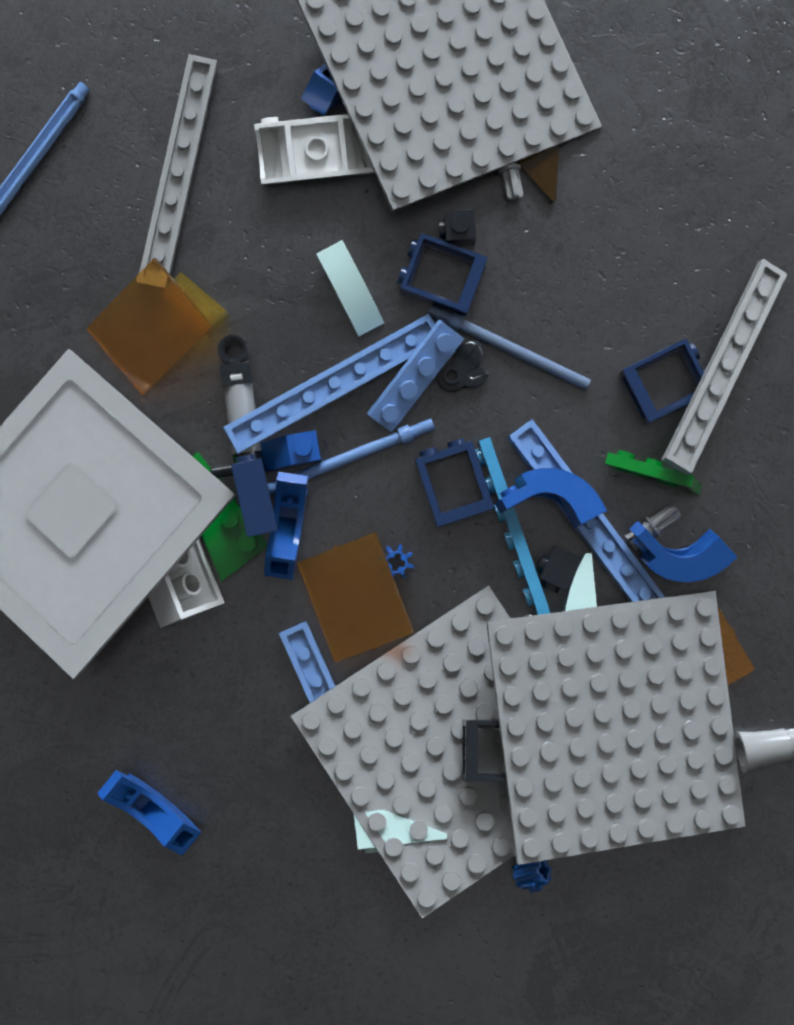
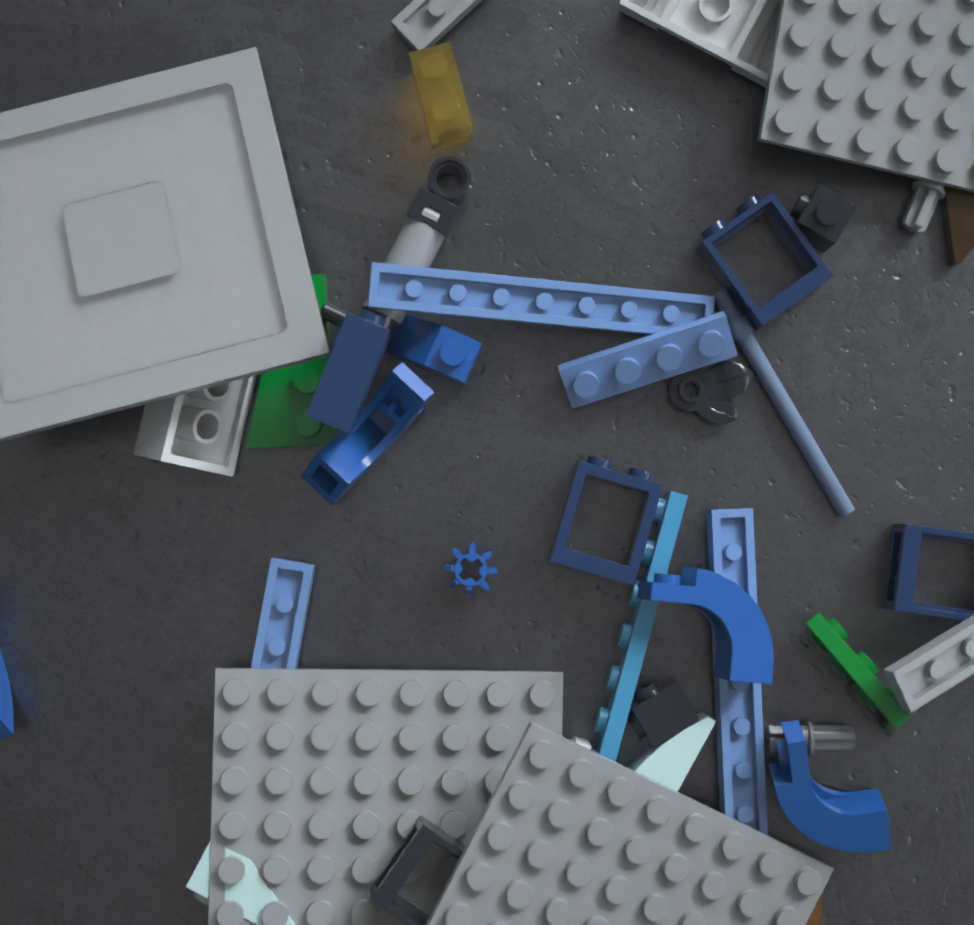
camera: 30 degrees right, 0 degrees up
clear orange piece [86,258,213,395] -> none
medium blue bar [267,418,435,494] -> none
clear orange piece [297,532,414,662] -> none
light aqua slope [316,240,384,337] -> none

